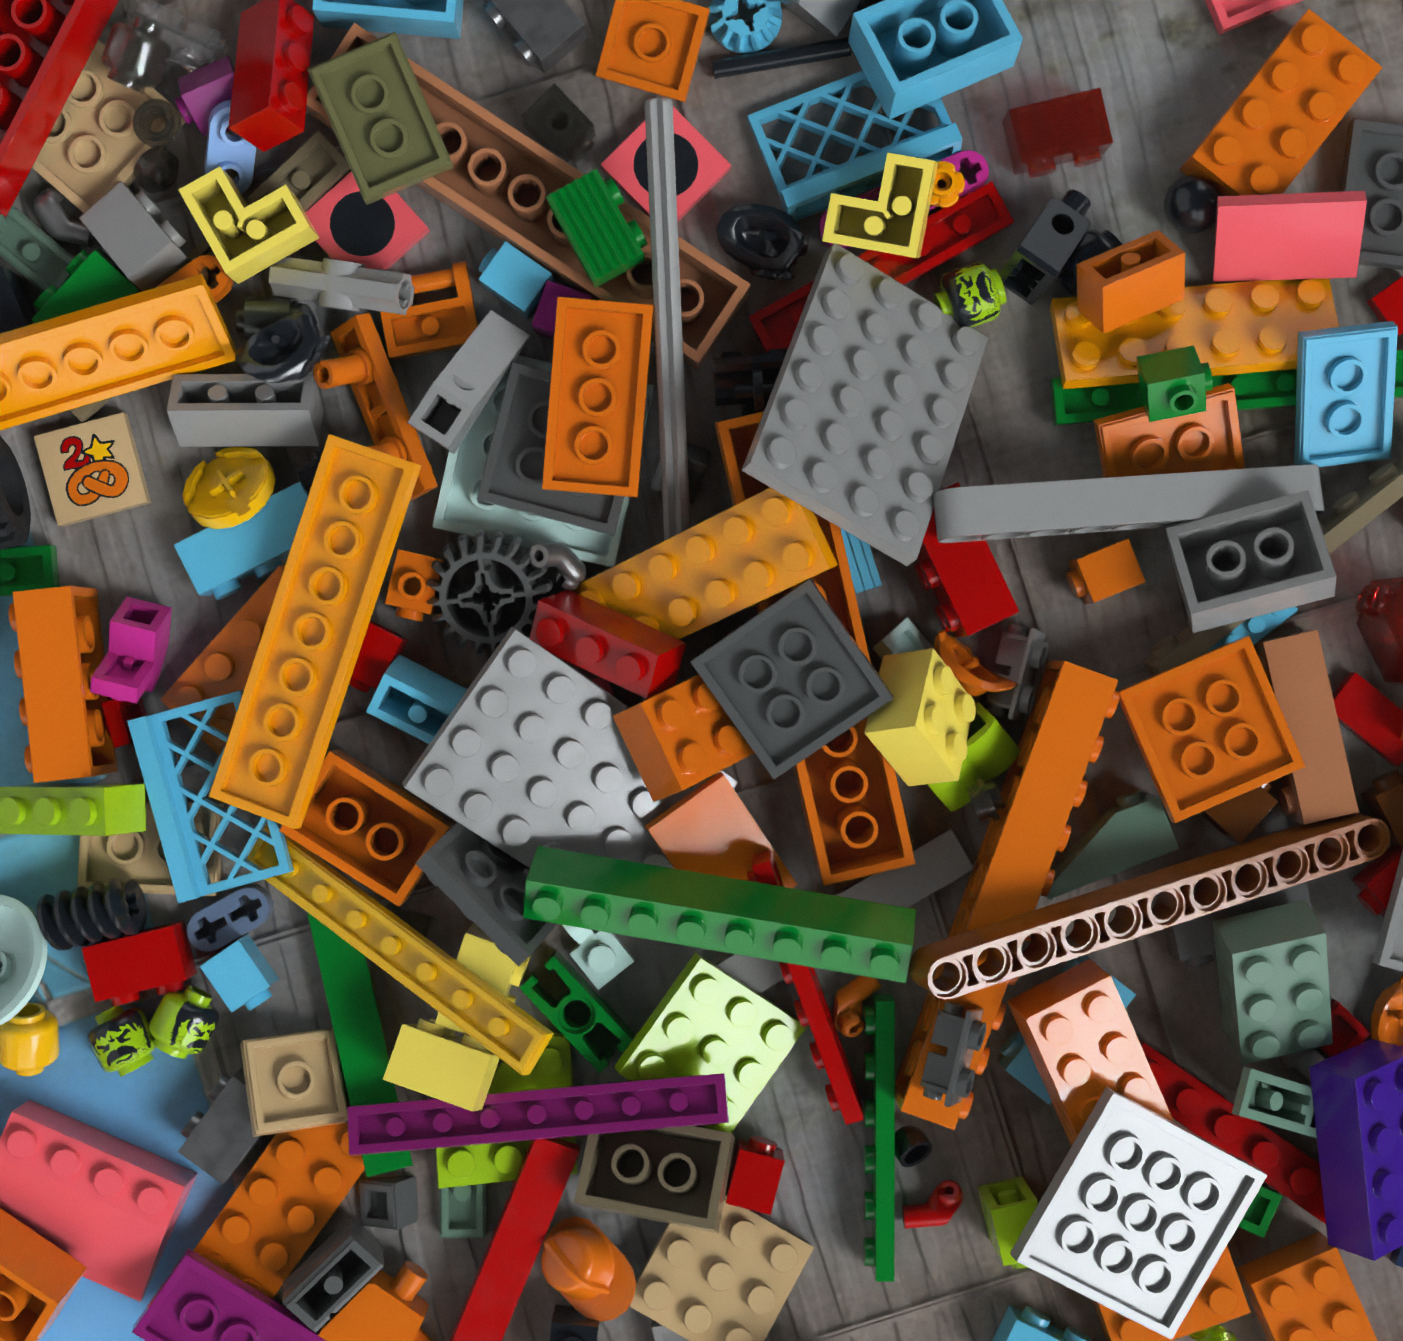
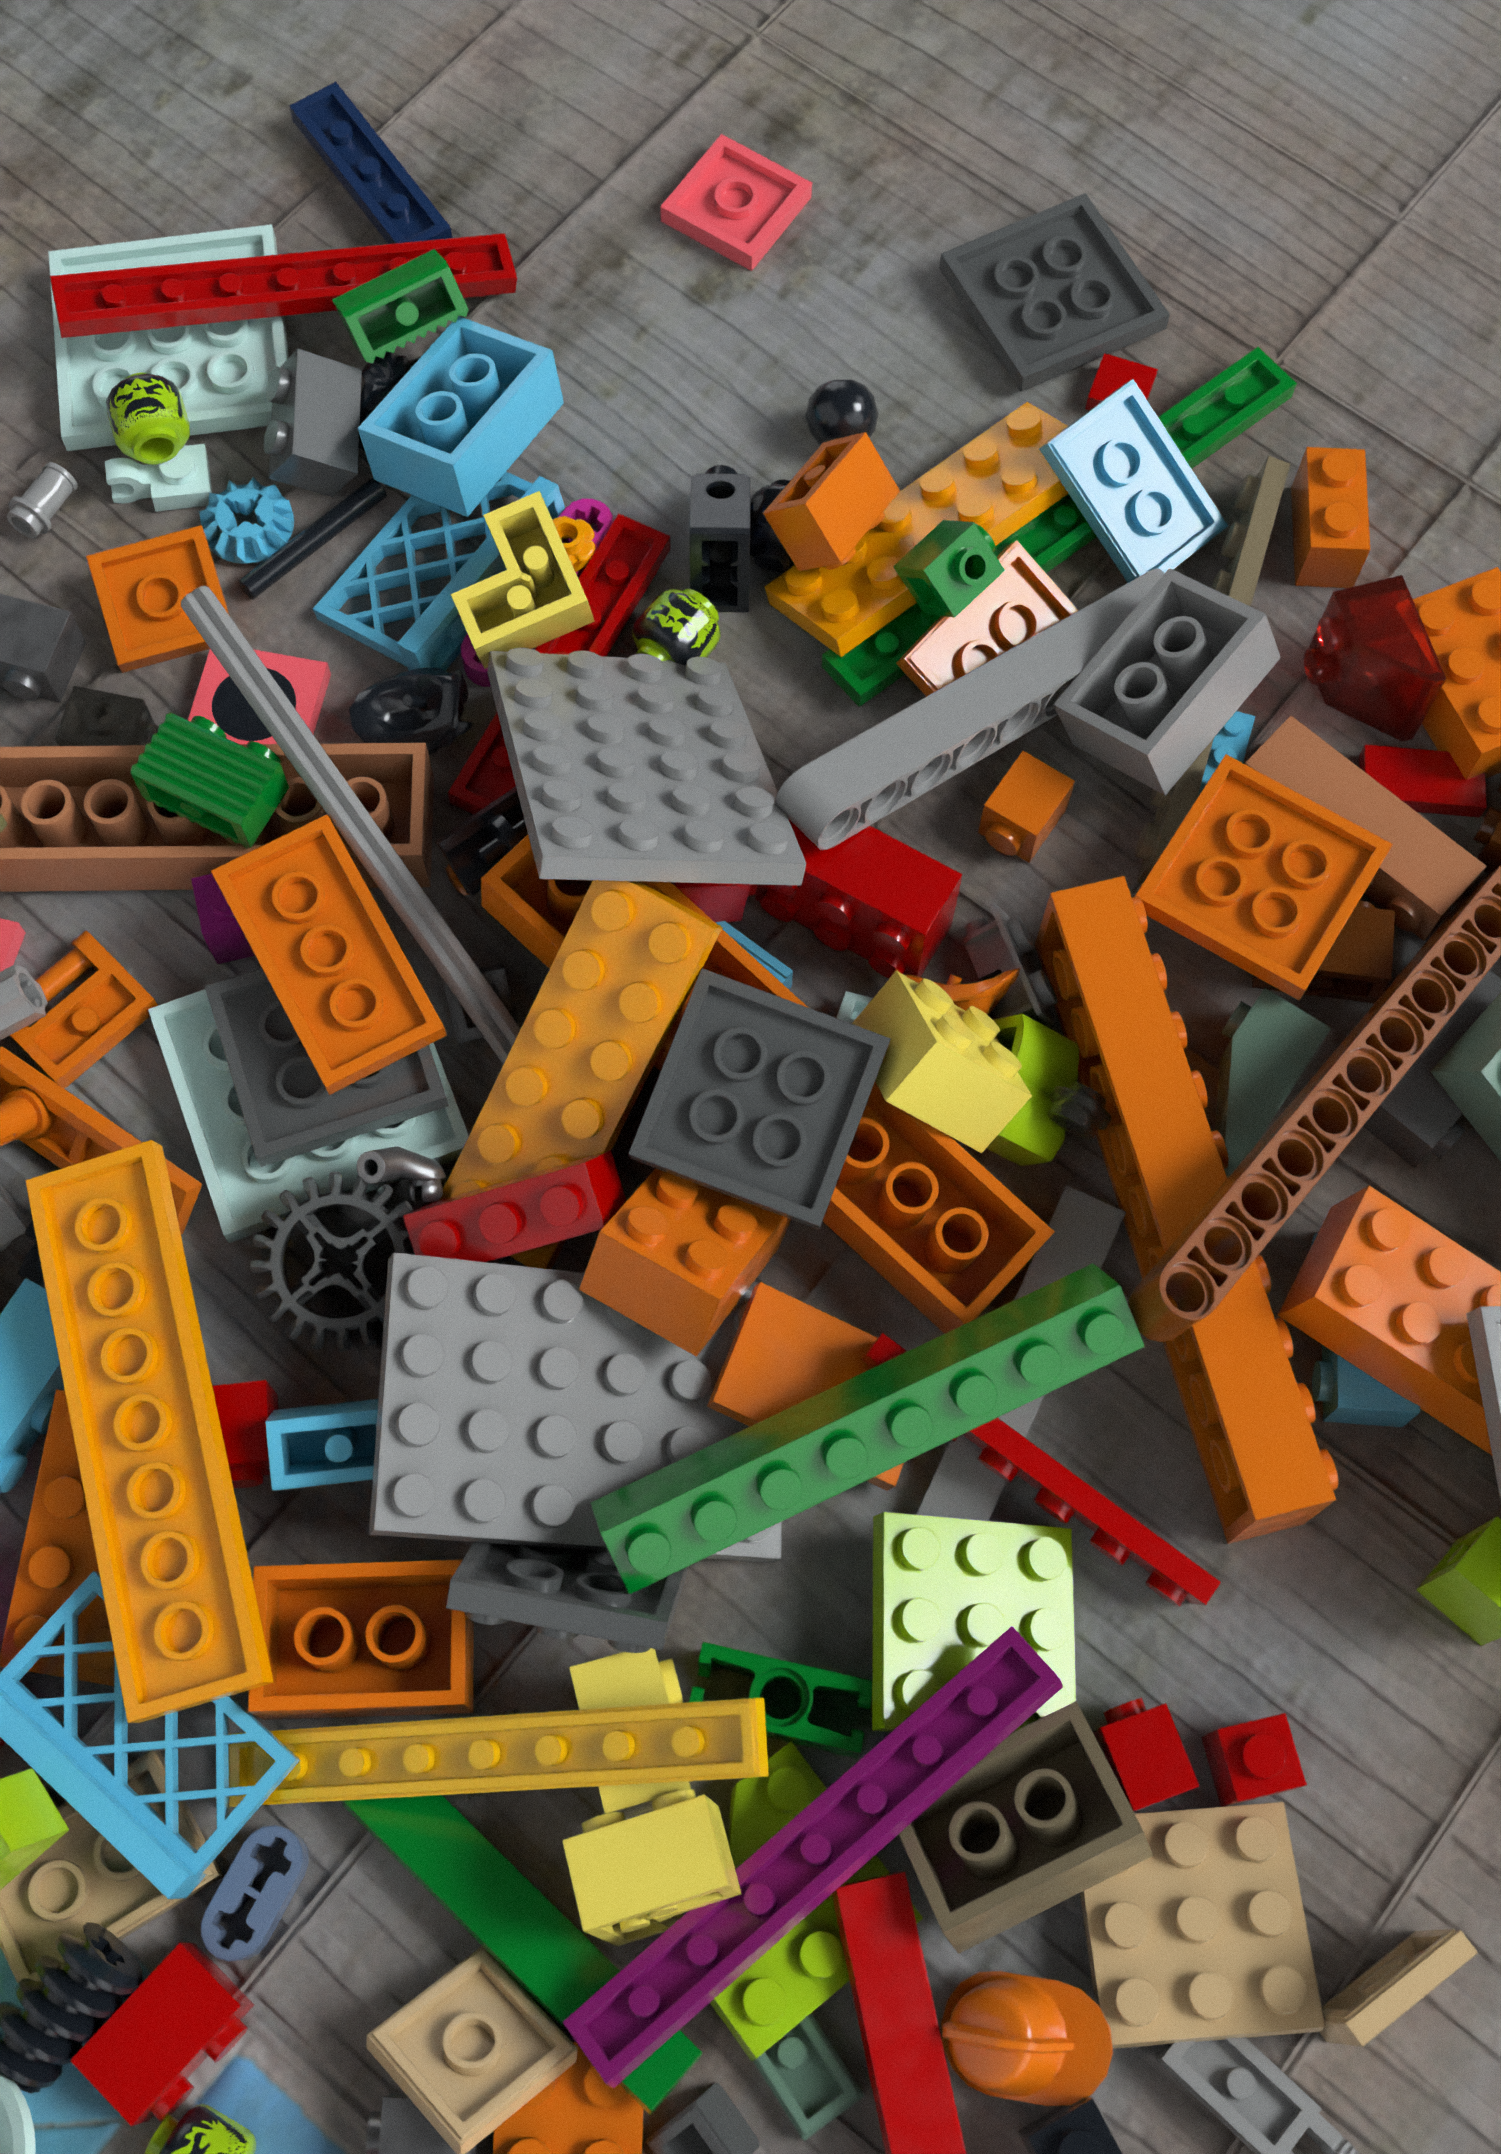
camera: 30 degrees left, 20 degrees down
lime head [149,985,219,1059] -> none
medium azure brick [200,934,279,1013] -> none
orange brick [385,549,445,622] -> none
light grey slope [407,310,531,454] -> none
medium azure brick [478,241,554,319] -> none
light aqua plate [562,925,634,990] -> none
orange arm [833,975,882,1038] -> none
green plate [863,994,895,1282] -> none
black hinge [895,1125,933,1167] -> none
red arm [902,1180,964,1229] -> none
dark grey hinge [920,1001,986,1107] -> none
clear red brick [1002,88,1113,178] -> none
orange brick [1179,9,1382,196] -> none
coral tile [1212,191,1367,282] -> none
none -> red brick [1201,1713,1307,1807]

